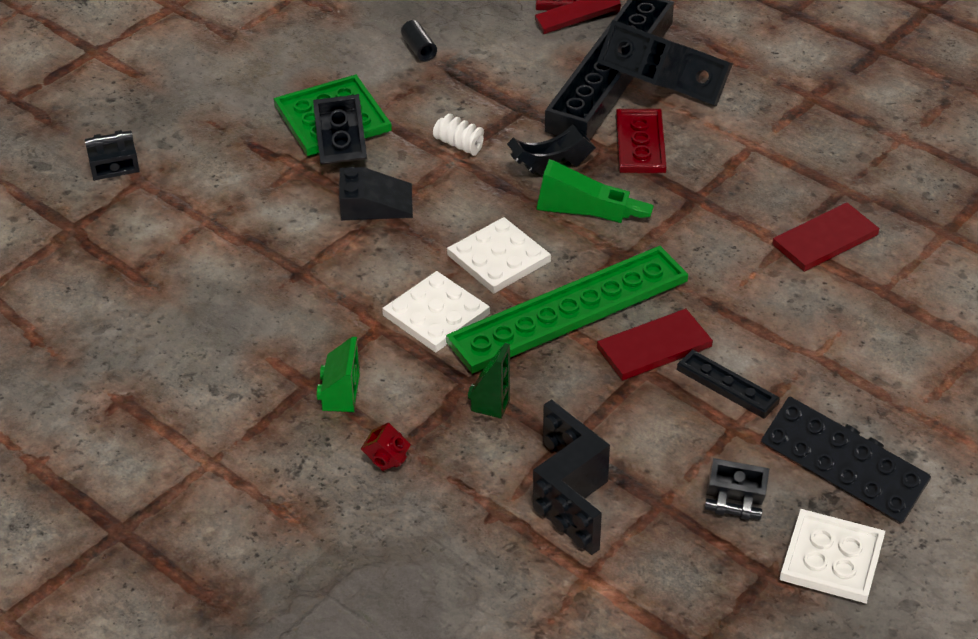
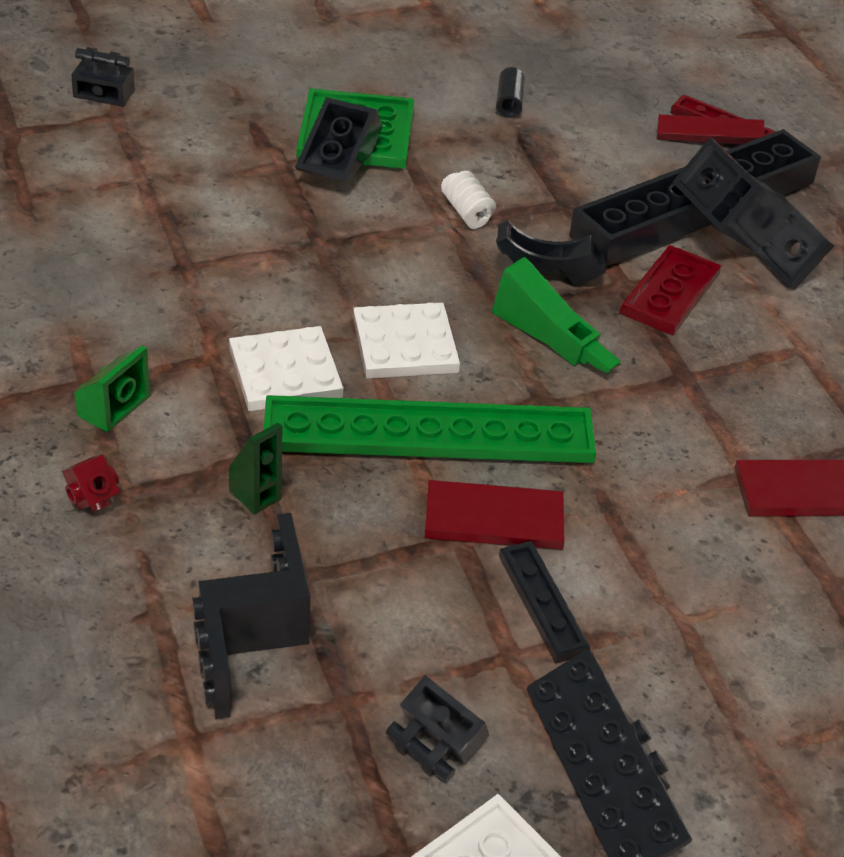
camera: 25 degrees right, 0 degrees up
black slope [339,167,413,221] -> none

